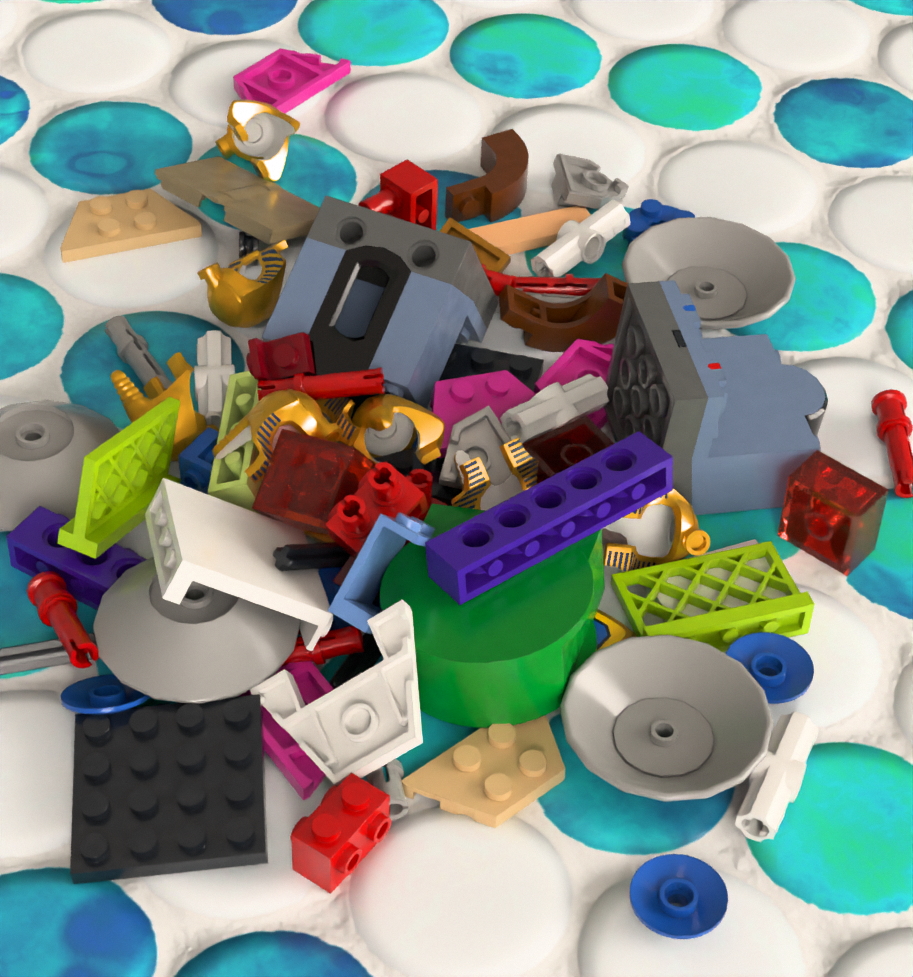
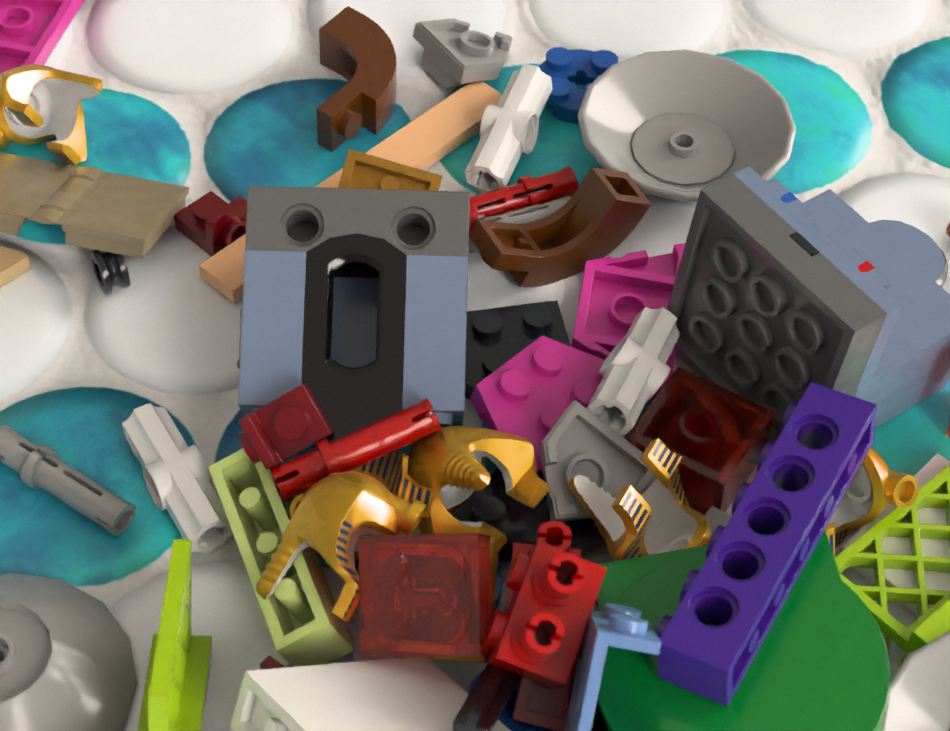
camera: 25 degrees left, 5 degrees up
pearl gold piece [110,352,219,461] -> none
blue bracket [178,427,219,495] -> none
pearl gold piece [197,240,288,328] -> none
red brick [358,159,438,230] -> none

